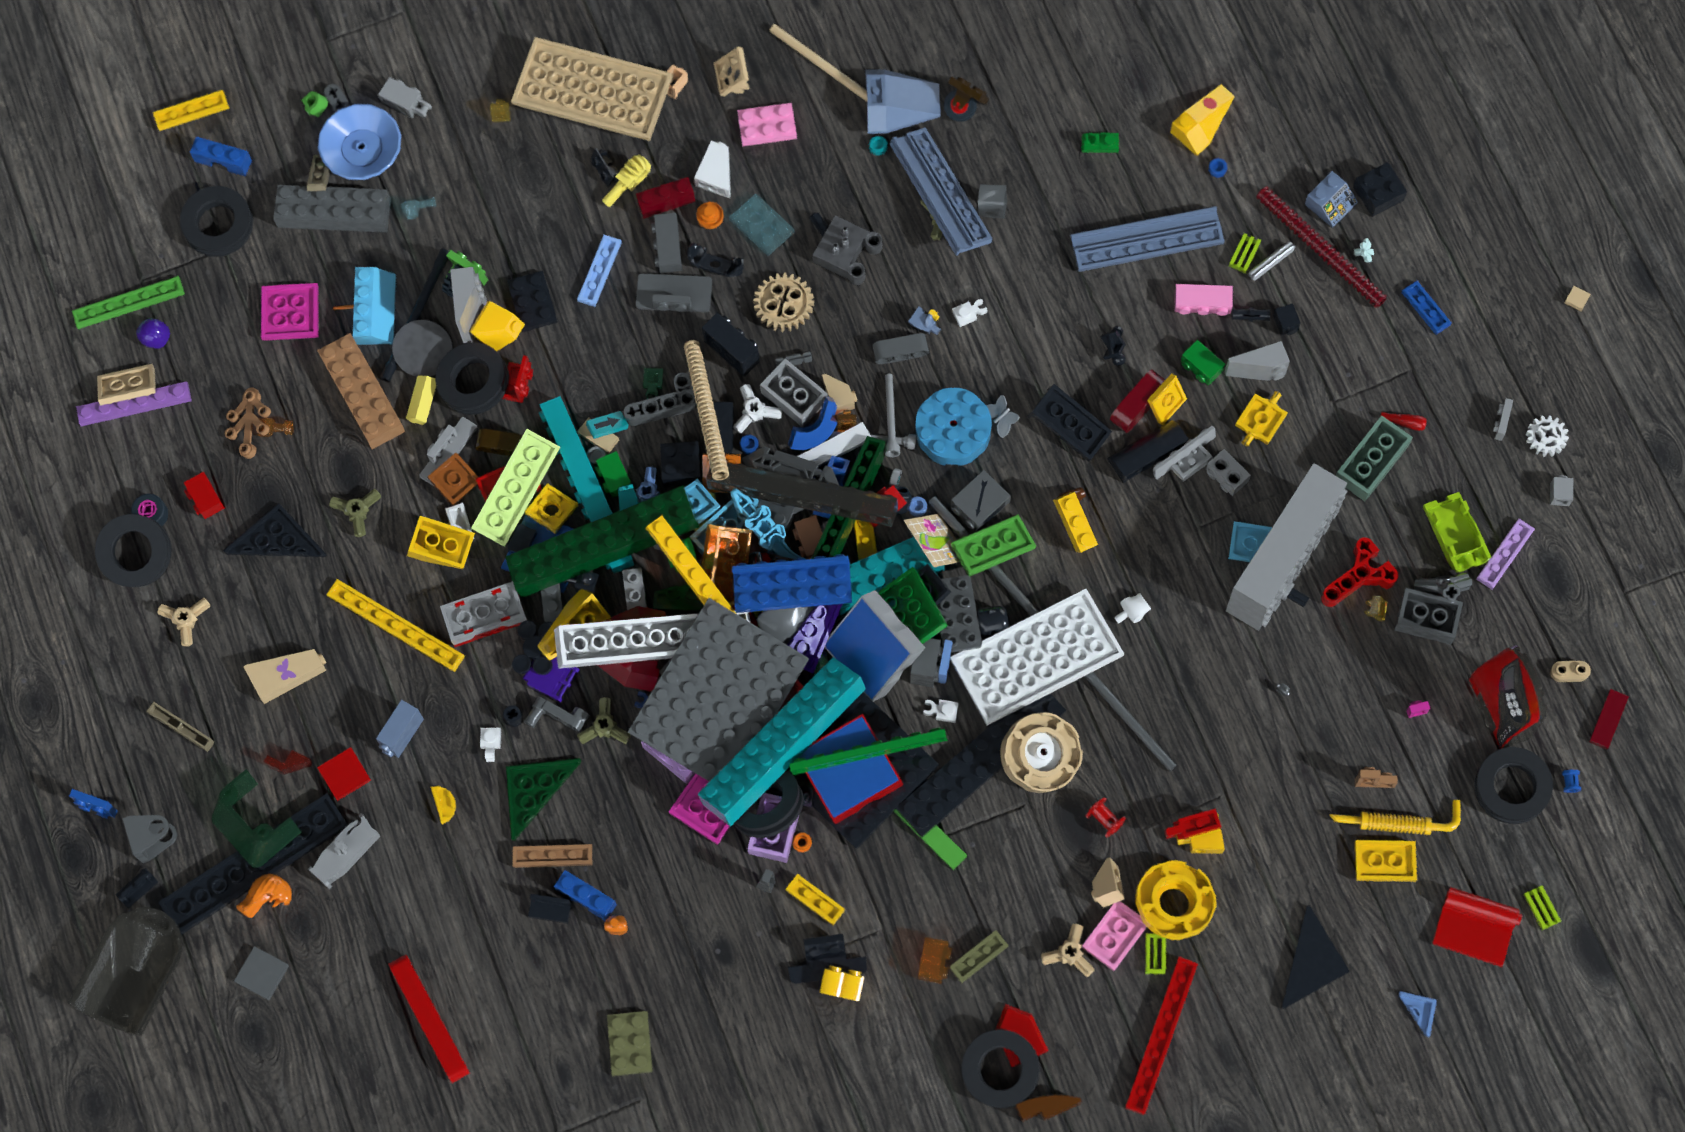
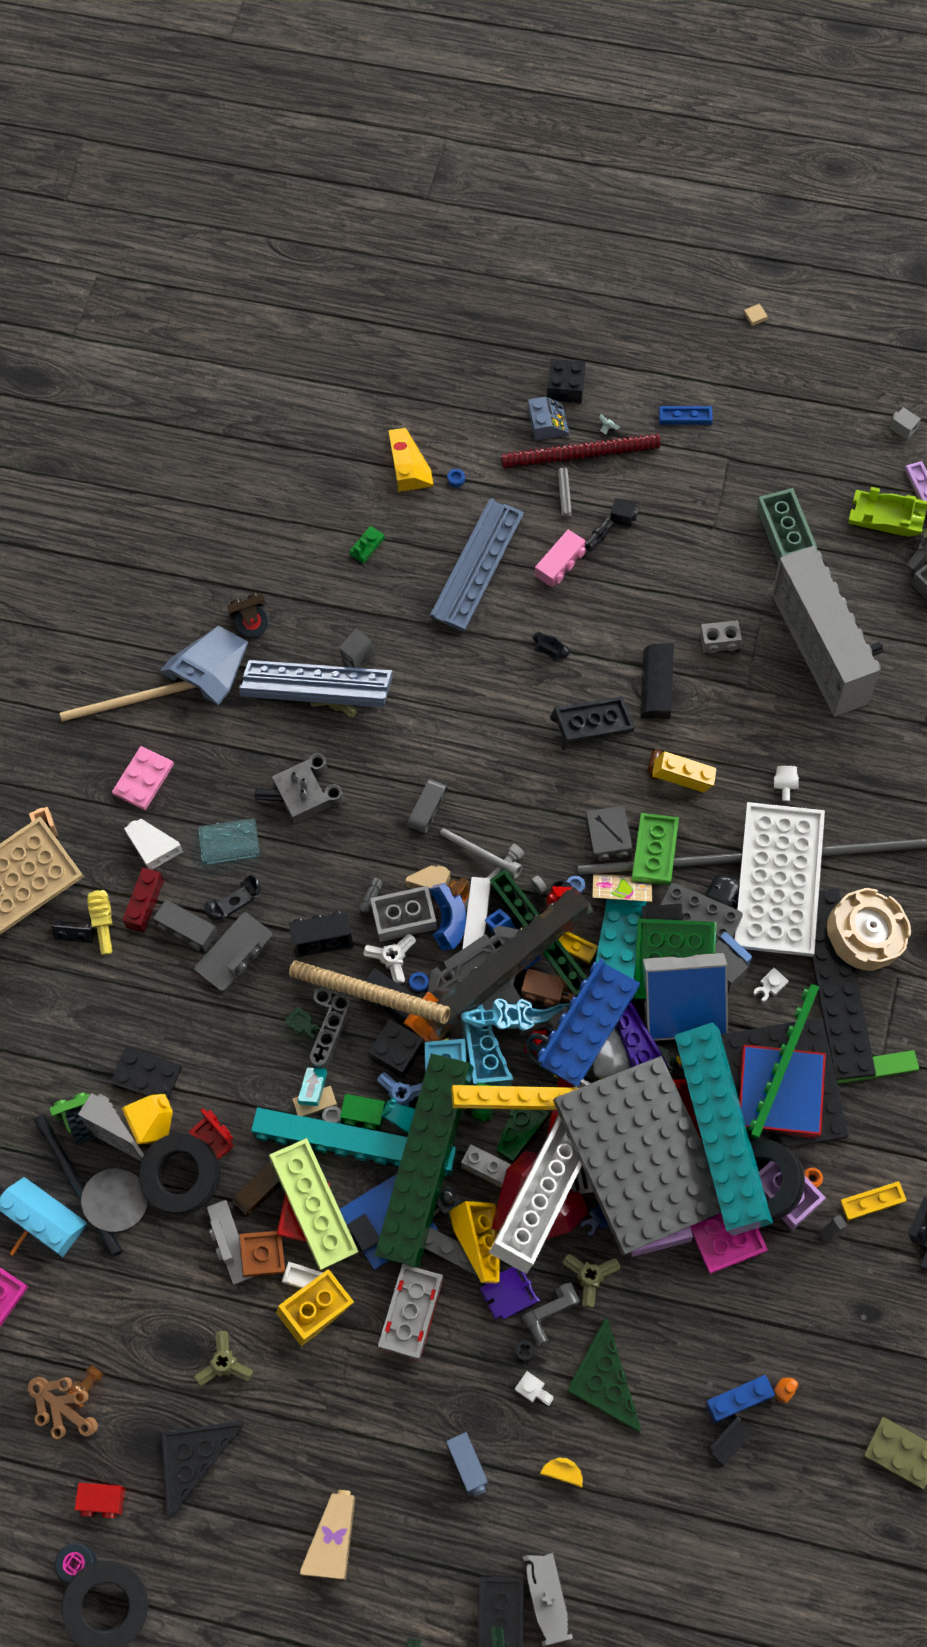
camera: 55 degrees left, 5 degrees down
tan bush [157,598,210,646] -> none
clear red slope [264,750,312,775] -> none
medium nougat brick [317,333,405,449] -> none
red tile [317,747,371,801] -> none
yellow tile [326,579,465,672] -> none
red beam [388,954,470,1083] -> none
light yellow piece [406,376,436,425] -> none
black piece [512,620,553,675] -> none
medium nougat plate [513,844,592,868] -> none
yellow piece [525,483,578,534] -> none
light blue tile [577,235,622,307] -> none
orange plate [696,202,724,229] -> none
clear orange brick [697,524,752,606] -> none
tan piece [714,47,749,96] -> none
tan gear [753,273,814,332] -> none
teal tile [869,136,887,155] -> none
sand blue piece [908,307,941,335] -> none
dark azure piece [916,388,992,466] -> none
white plate [952,299,987,327] -> none
light grey piece [986,395,1019,438] -> none
dark red plant [1110,369,1165,433] -> none
yellow tile [1147,373,1187,425] -> none
light grey bracket [1153,426,1216,482] -> none
green brick [1181,340,1225,386] -> none
light grey slope [1224,341,1290,381] -> none
medium azure tile [1228,521,1272,562] -> none
lime tile [1229,233,1261,274] -> none
yellow plate [1235,391,1288,447] -> none
red beam [1321,537,1398,607] -> none
clear yellow tile [1364,596,1387,621] -> none
red piece [1380,412,1427,431] -> none
light grey plate [1493,398,1513,441] -> none
white gear [1526,415,1569,457] -> none

